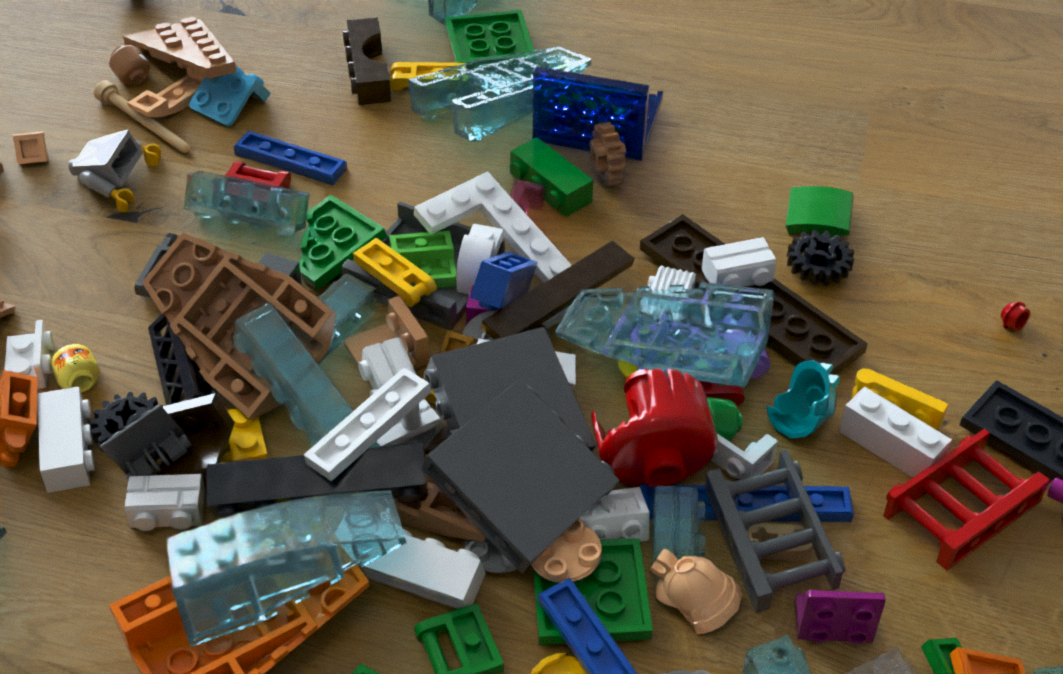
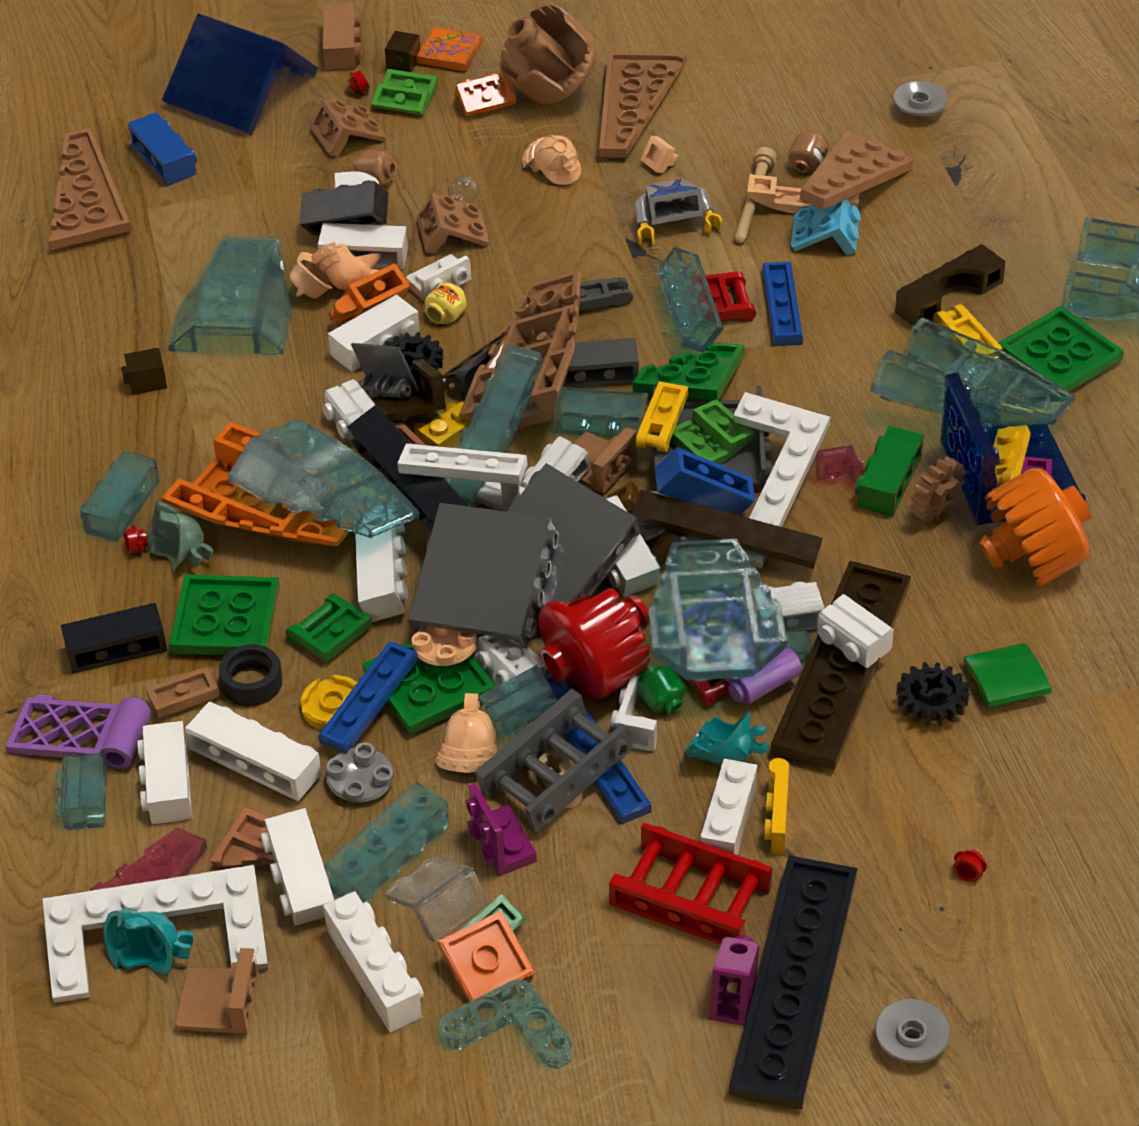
camera: 65 degrees right, 0 degrees up
white brick [456,224,503,294] -> none
none -> orange piece [979,468,1091,587]

